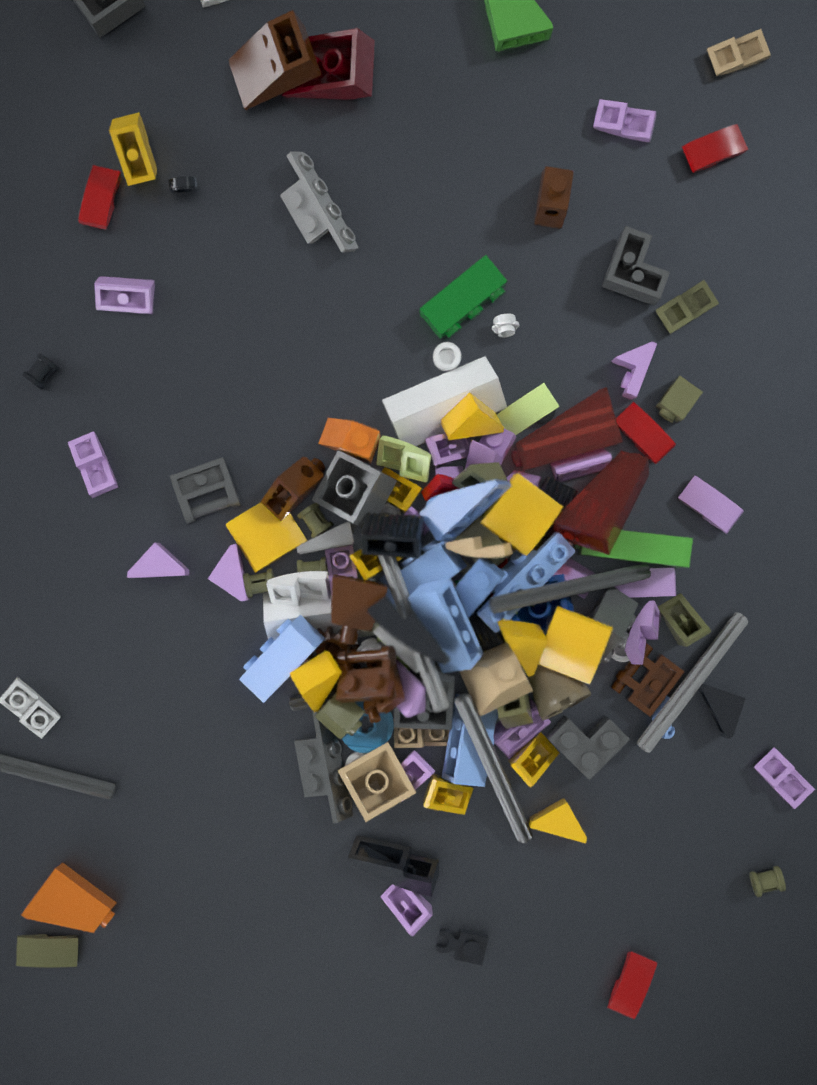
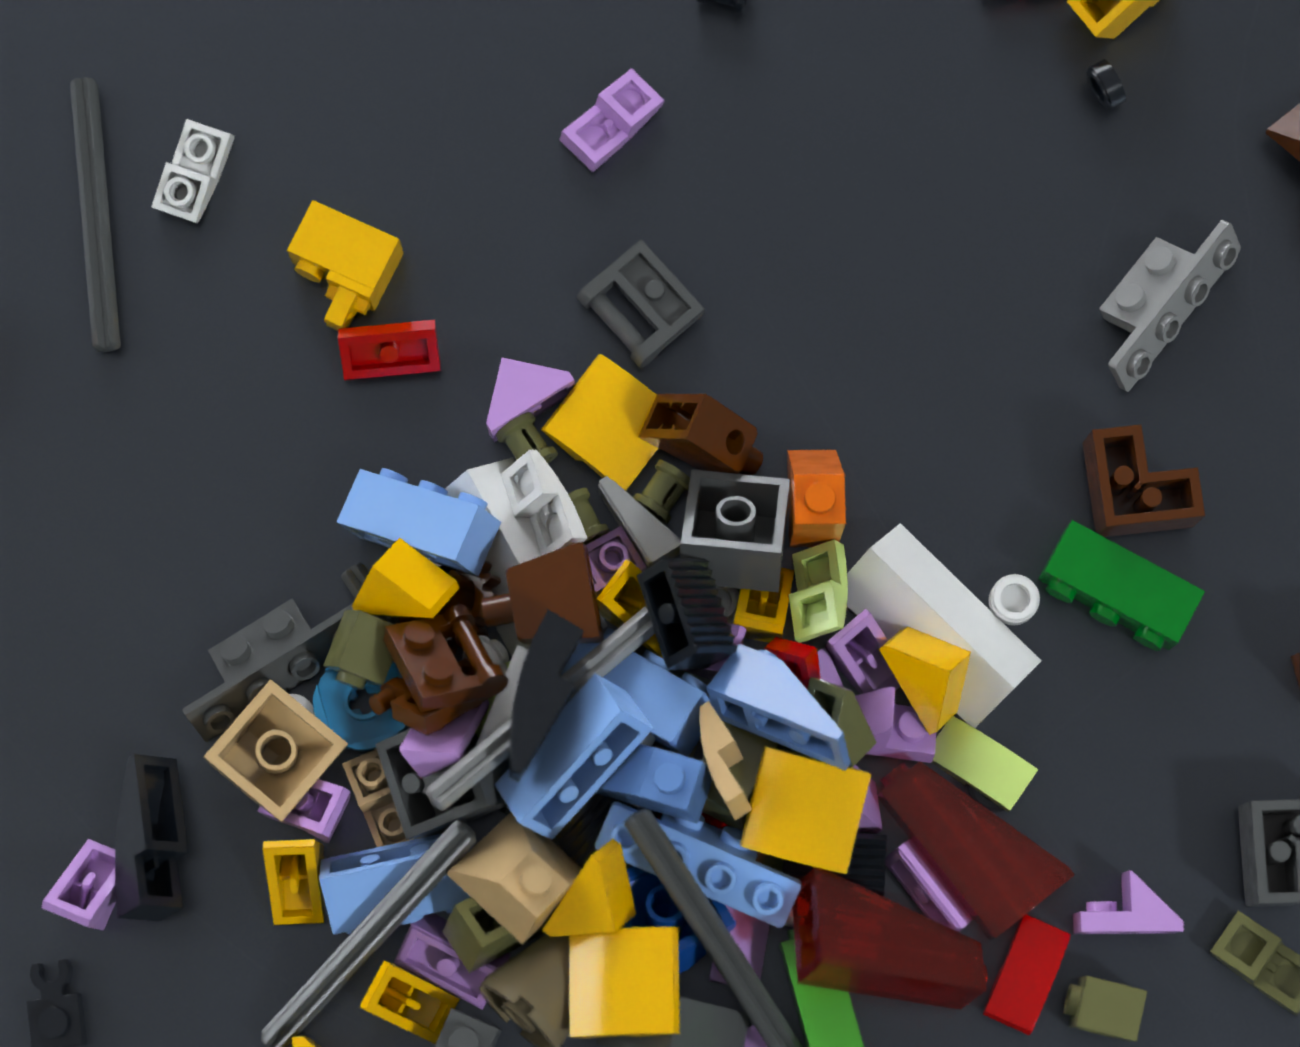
camera: 75 degrees right, 10 degrees down
lavender slope [94,277,155,314] -> none
lavender slope [127,542,189,578] -> none
white plate [492,314,520,337] -> none
none -> yellow hinge [287,200,404,331]
none -> red plate [338,320,441,380]
none -> reddish brown brick [1083,424,1205,537]

